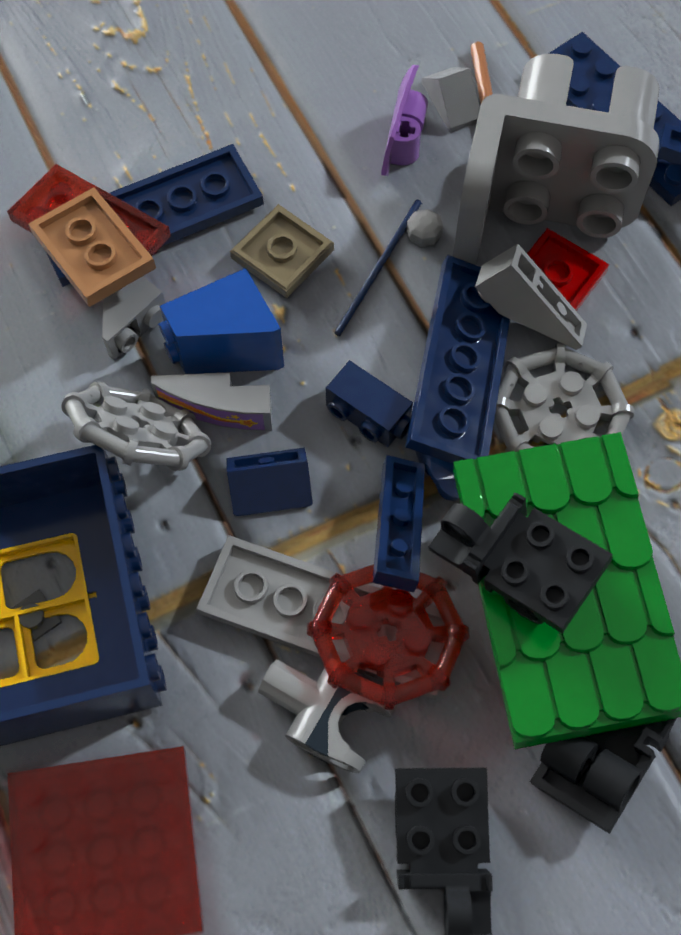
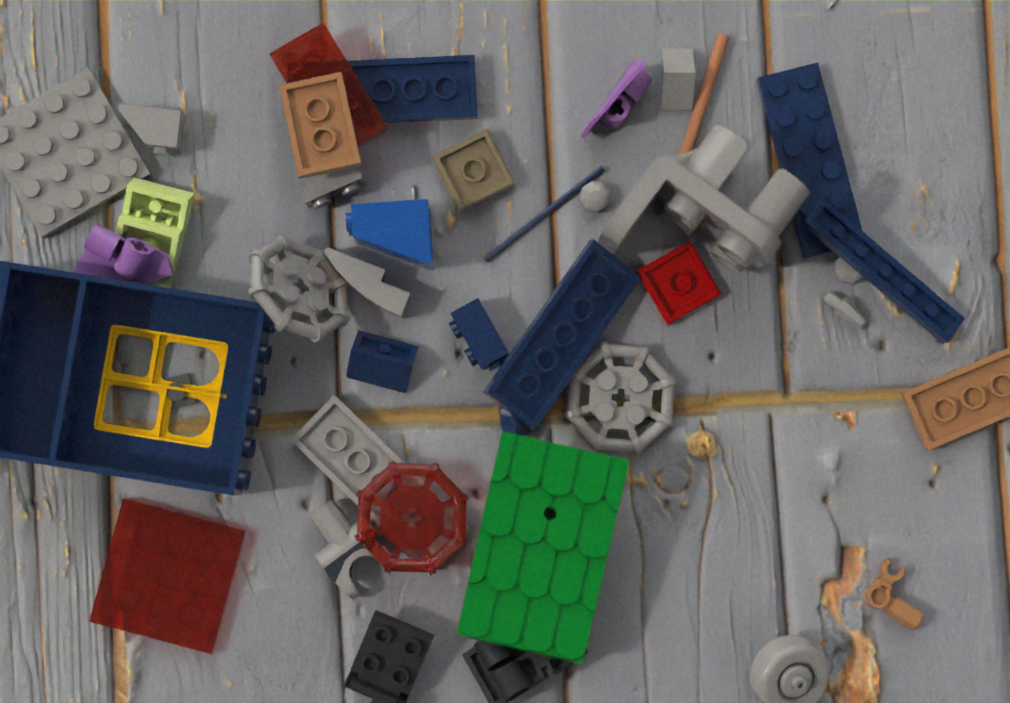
camera: 20 degrees right, 20 degrees up
dark blue plate [372,455,425,592] -> none
black plate [428,493,612,634] -> none
light grey slope [475,244,587,350] -> none

